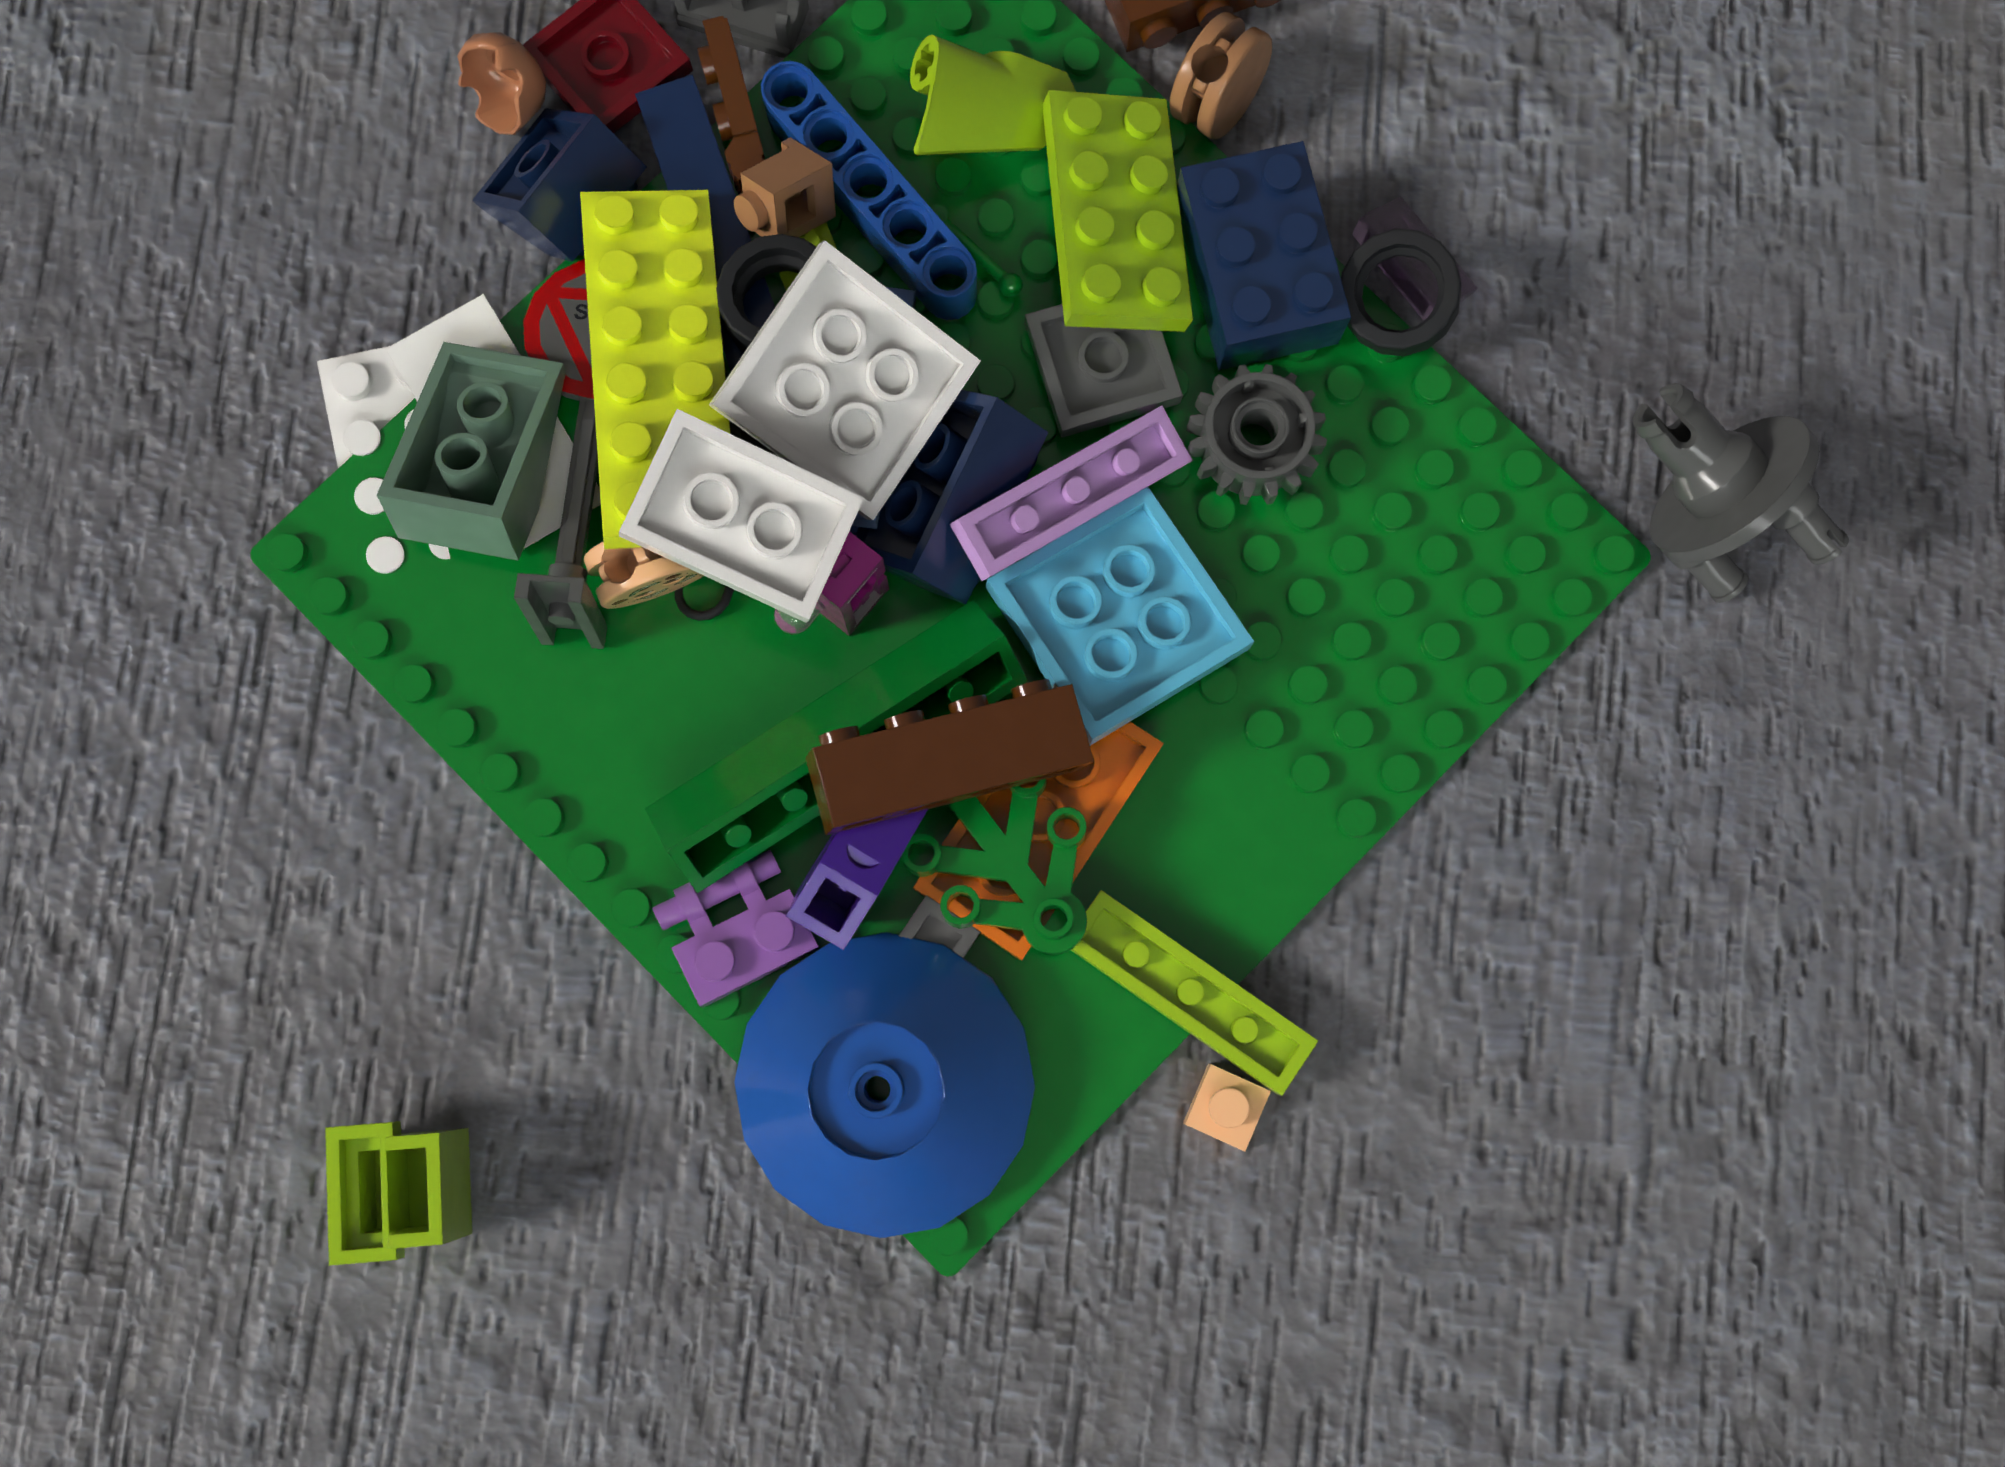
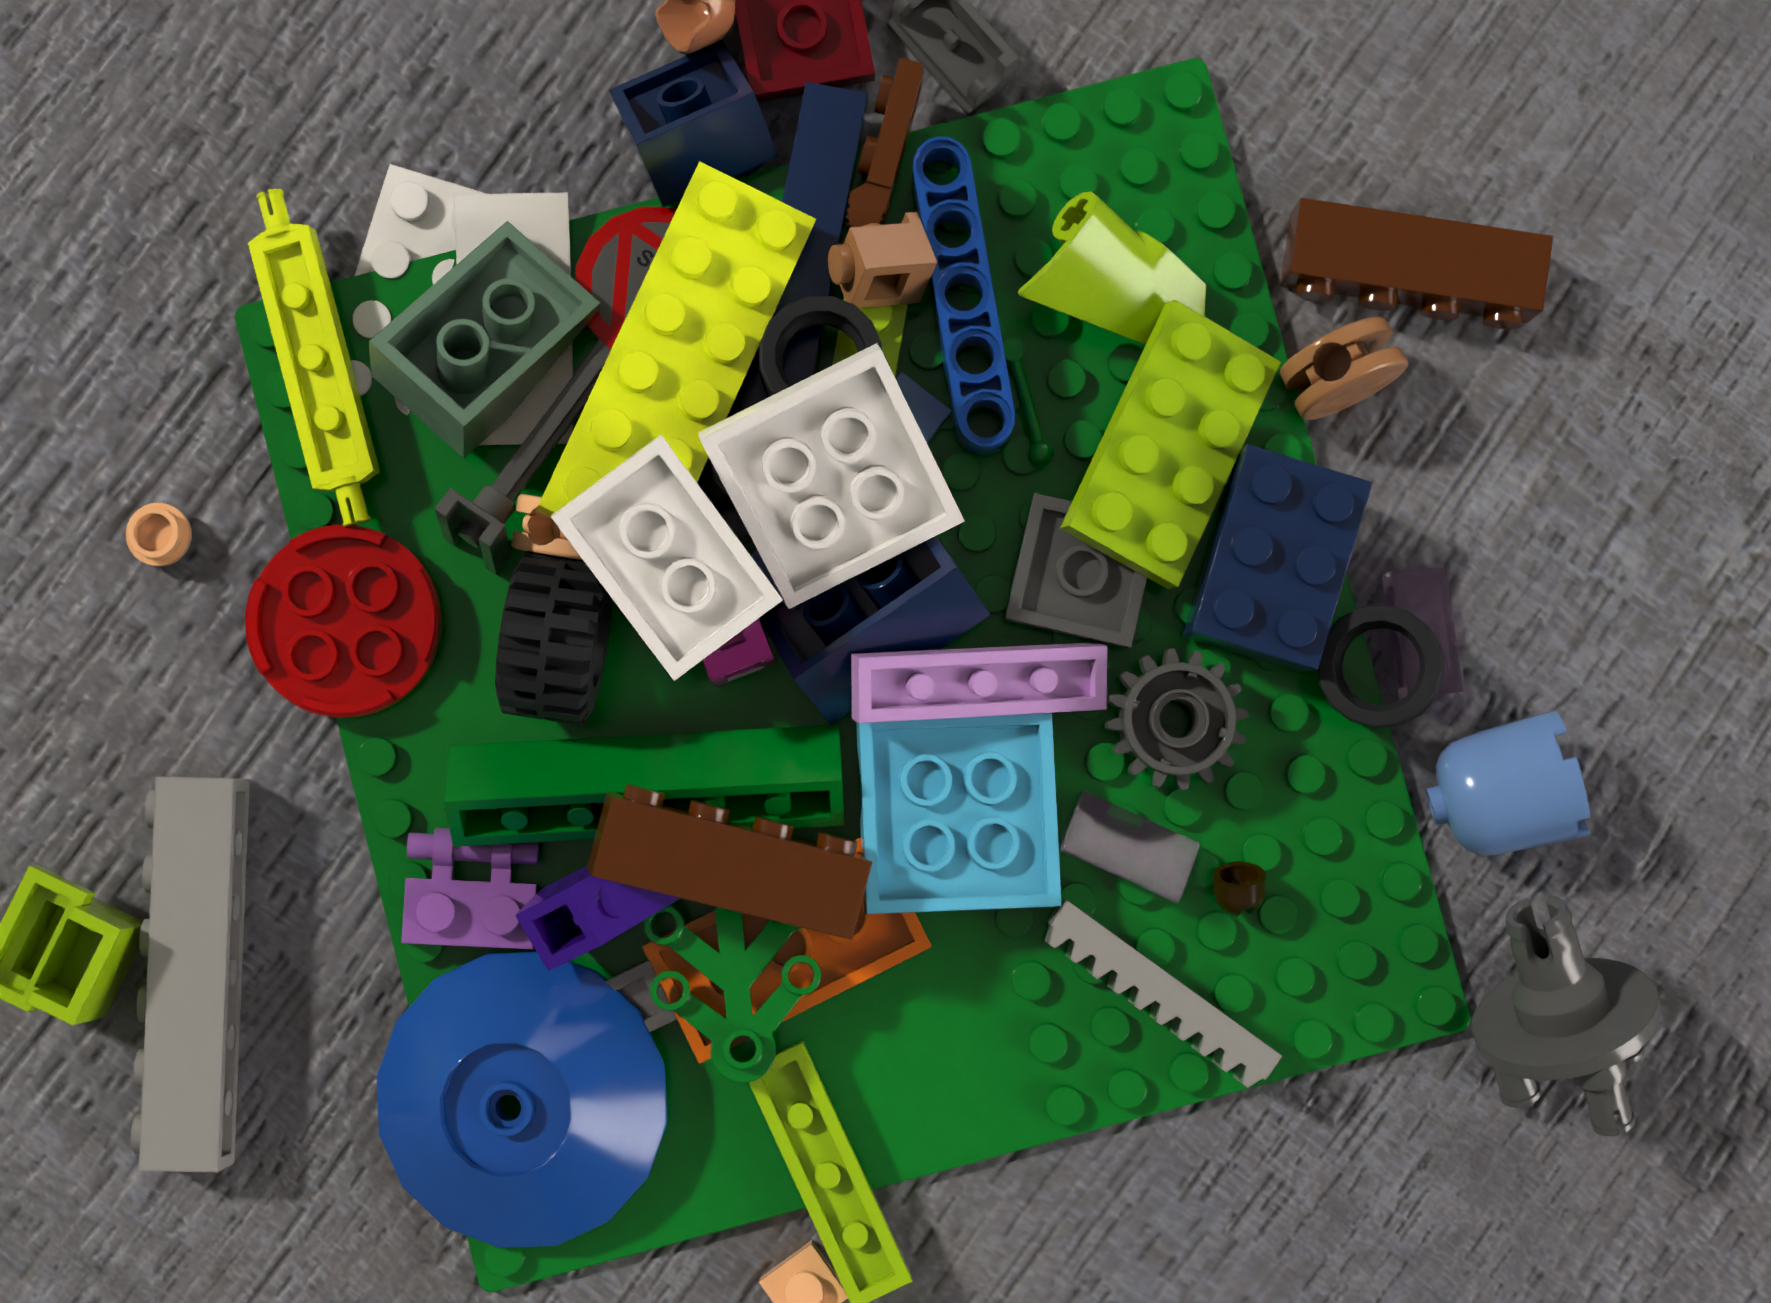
camera: 25 degrees right, 5 degrees up
none -> light nougat plate [126,503,192,567]
none -> light grey brick [131,777,250,1173]
none -> red tile [245,525,442,718]
none -> neon yellow plate [248,189,381,527]
none -> black tyre [495,552,613,725]
none -> light grey gear [1045,899,1282,1088]
none -> slope [1059,791,1200,903]
none -> dark brown hinge [1213,861,1266,916]
none -> medium blue cylinder [1426,710,1591,856]

